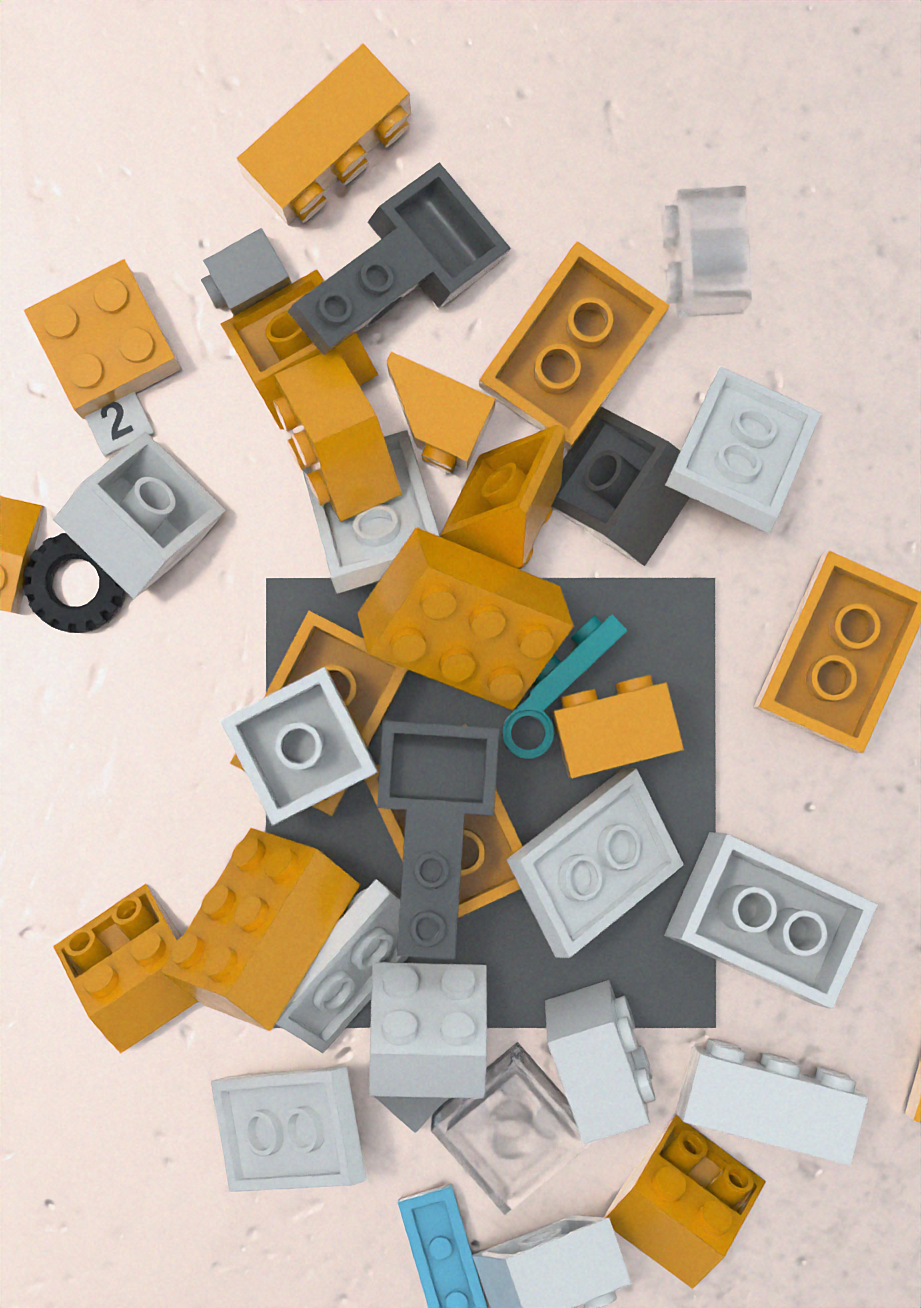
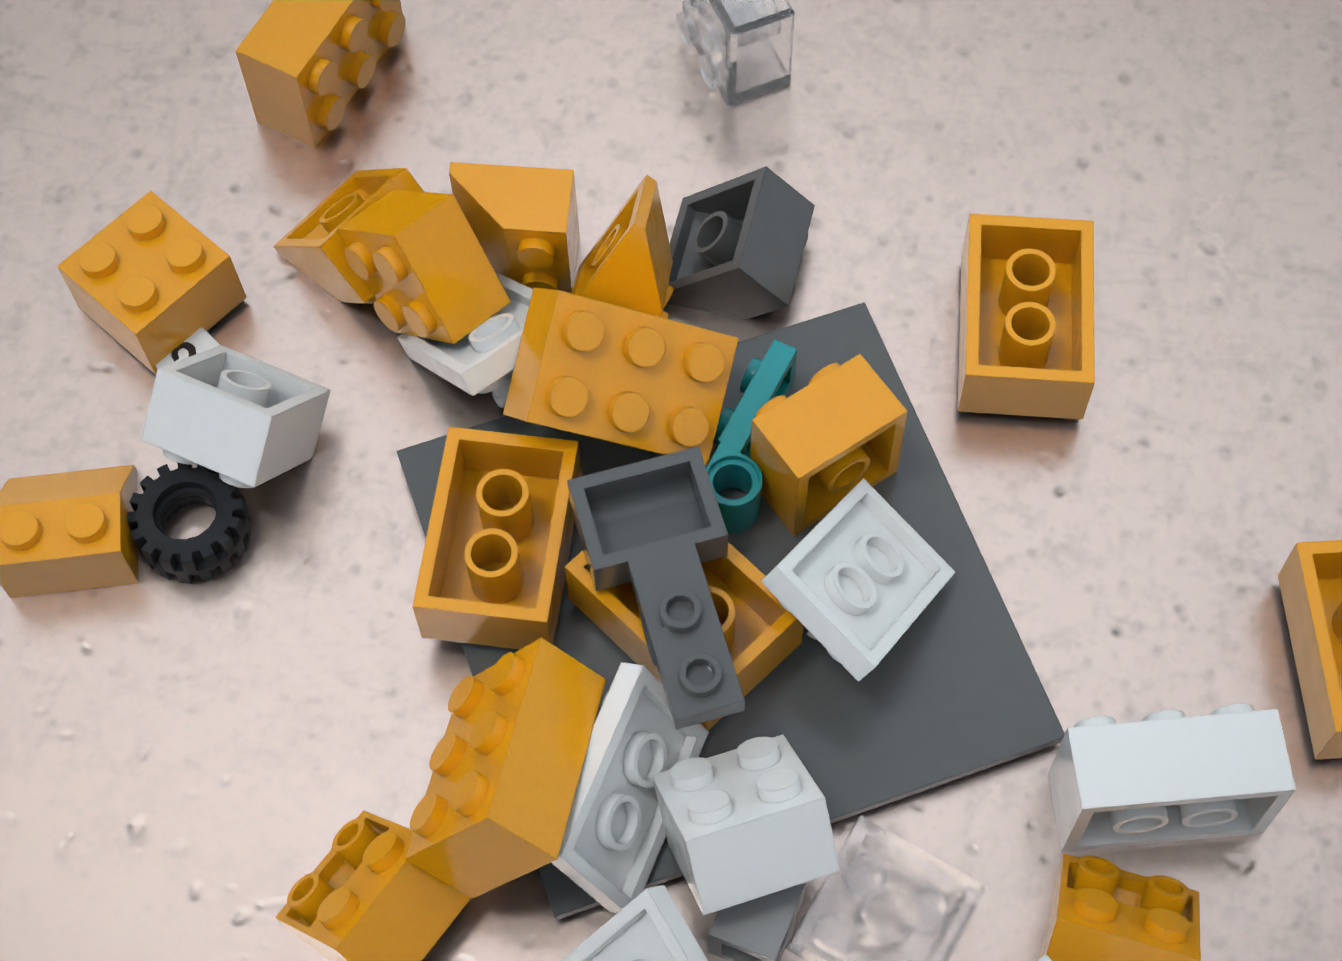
camera: 20 degrees left, 25 degrees down
light grey brick [200,227,291,316] -> none
white brick [219,667,379,825] -> none
dark grey plate [288,162,511,356] -> none
light orange brick [478,241,670,450] -> none
white brick [545,980,656,1144] -> none
white brick [664,832,878,1009] -> none
white plate [665,366,821,534] -> none

